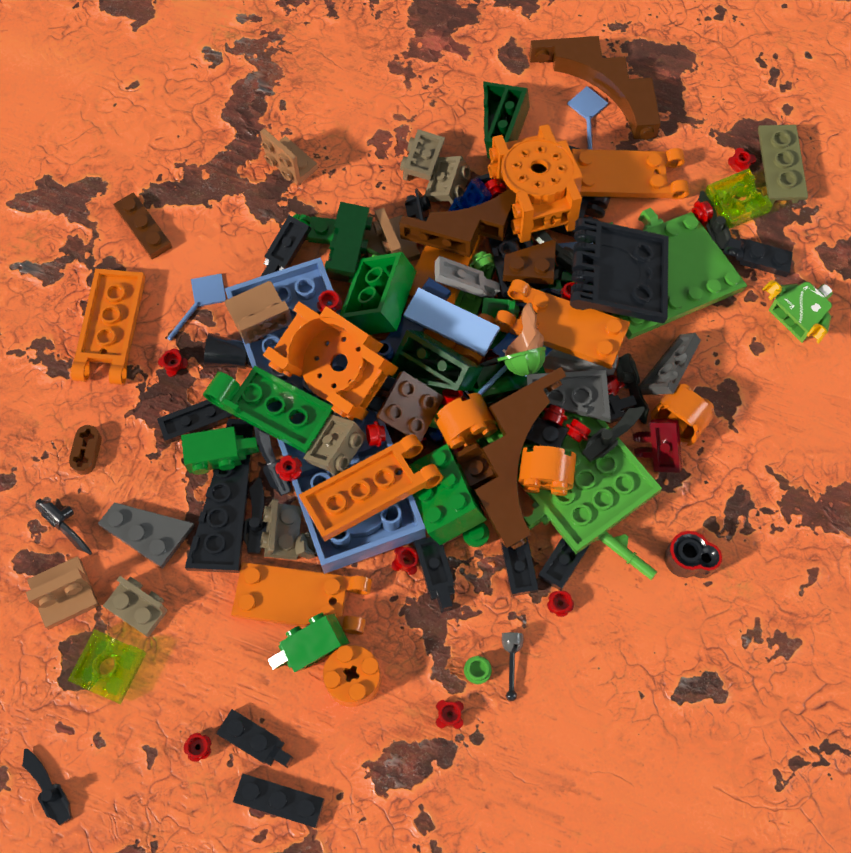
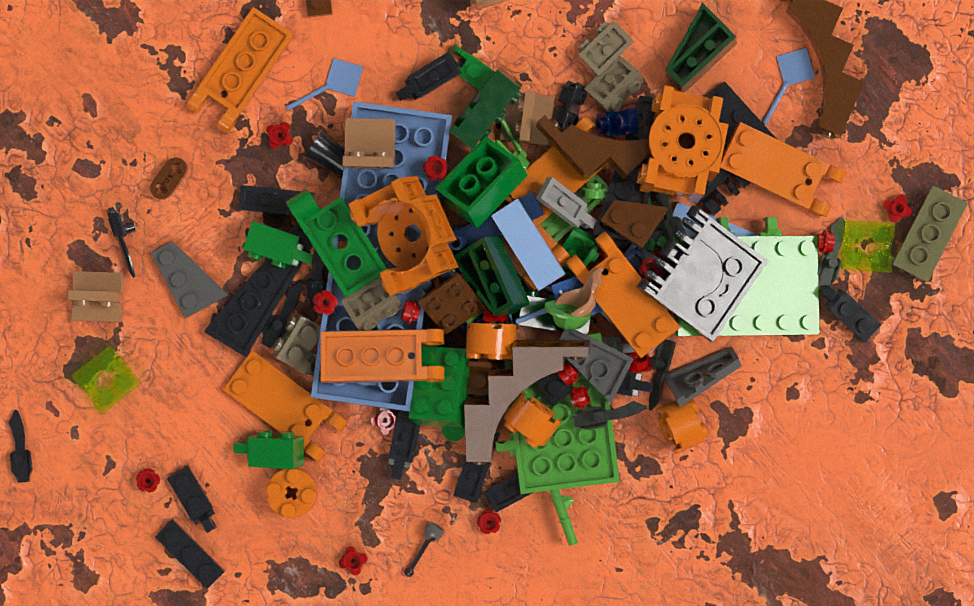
camera: 30 degrees right, 20 degrees up
dark tan bracket [103,576,168,637] -> none
bright green plate [464,656,492,685] -> none
red plate [483,179,506,199] -> none
dark red hinge [633,419,682,473] -> none
black piece [664,530,722,578] -> none
bright green torso [762,280,833,344] -> none

